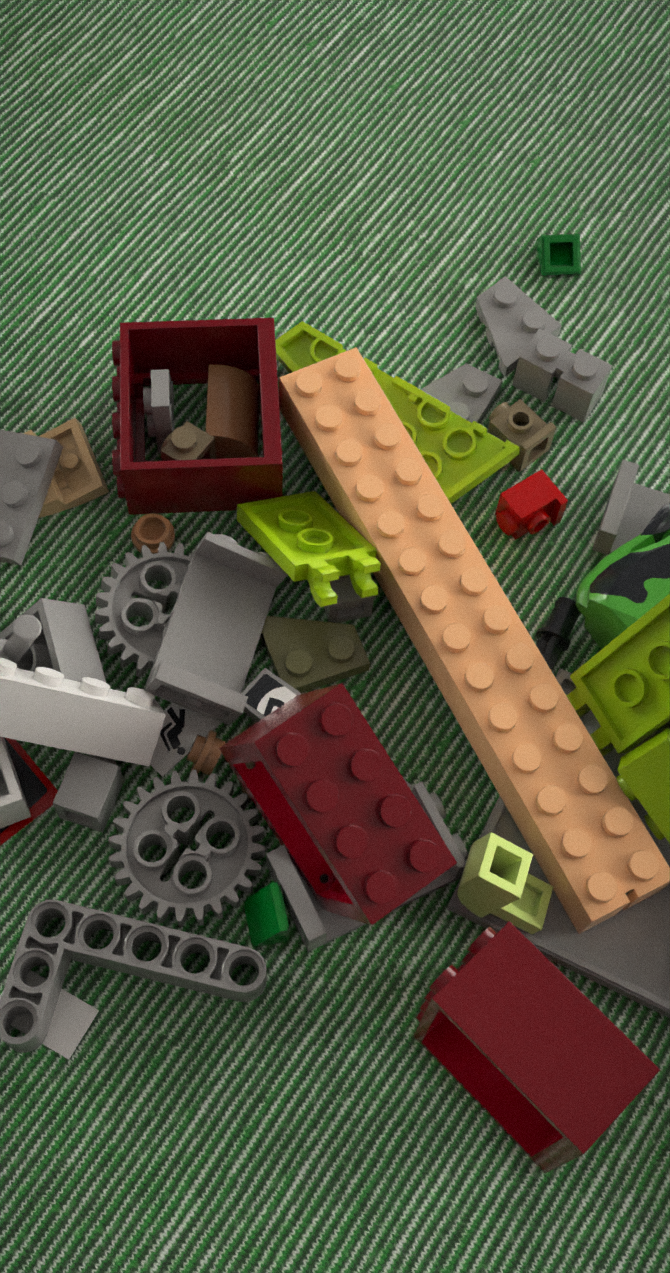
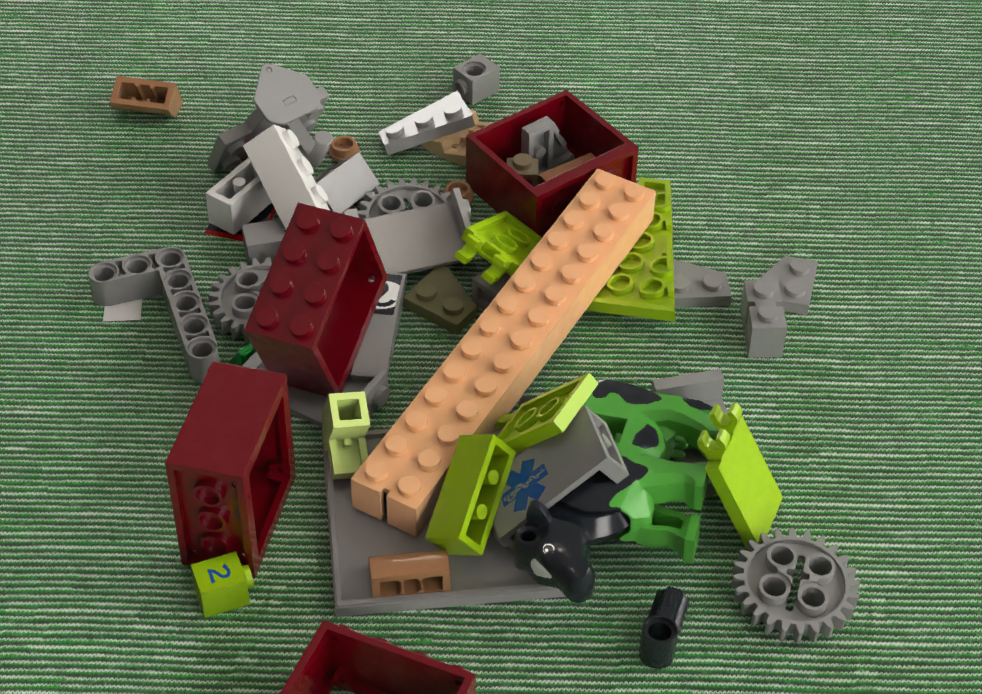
camera: 60 degrees right, 20 degrees down
dark tan brick [488,399,557,472] -> none
red brick [495,469,568,540] -> none
green slope [536,234,581,276] -> none
none -> lime brick [191,551,254,618]

